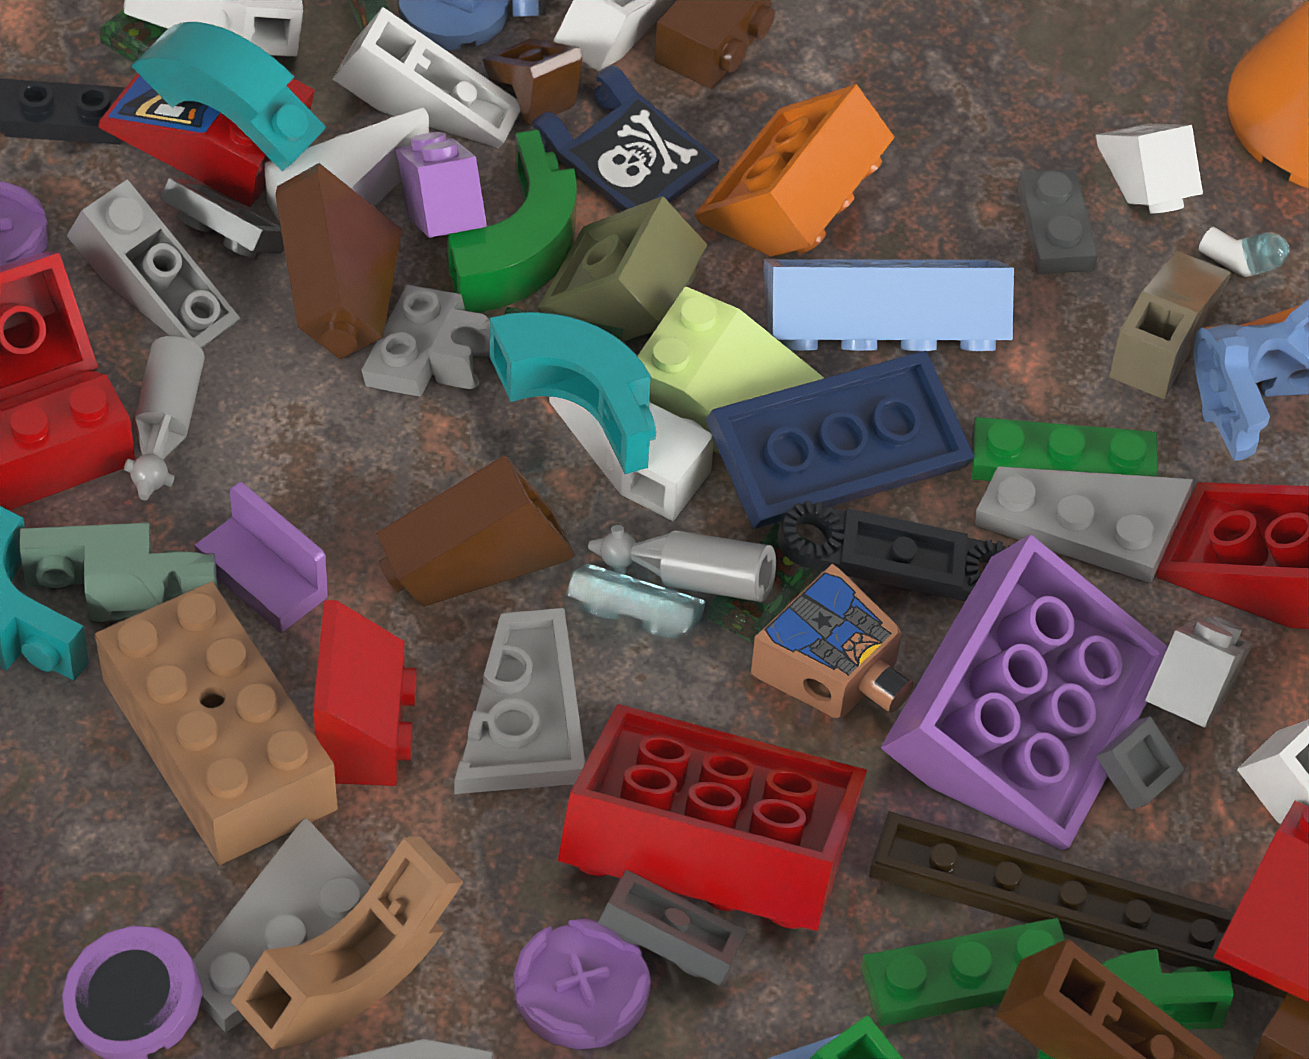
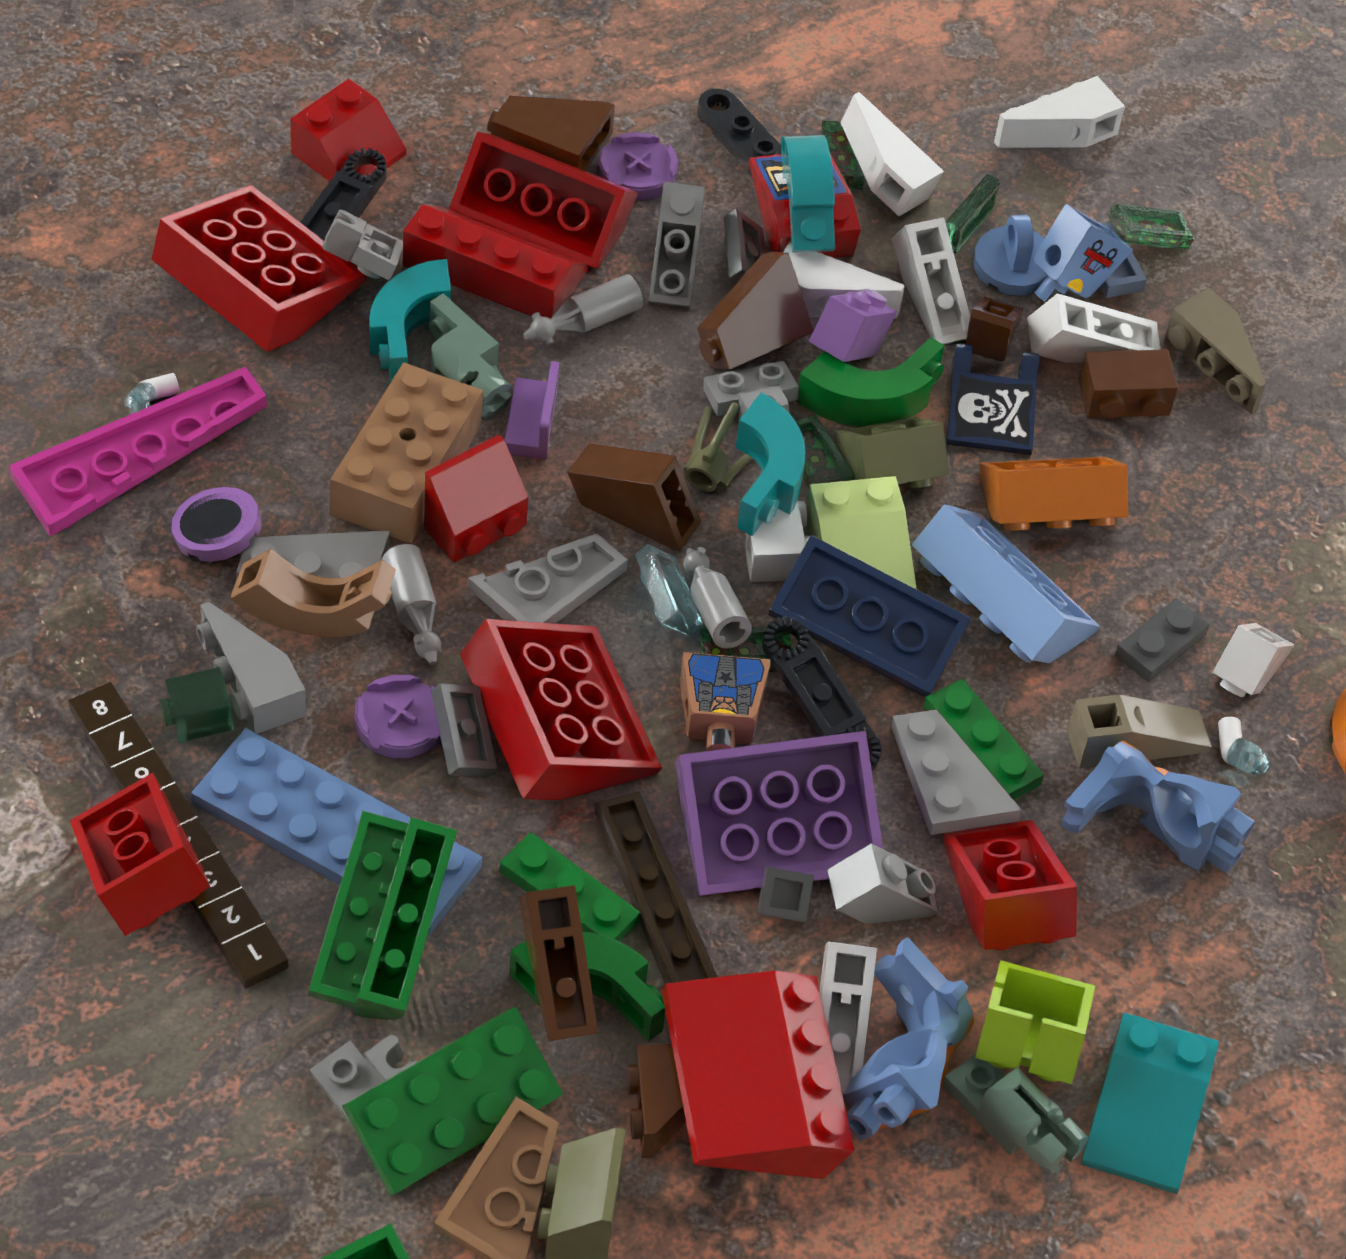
camera: 50 degrees right, 0 degrees up
none -> light grey wheel [382,544,442,665]
none -> olive plant [683,403,753,492]

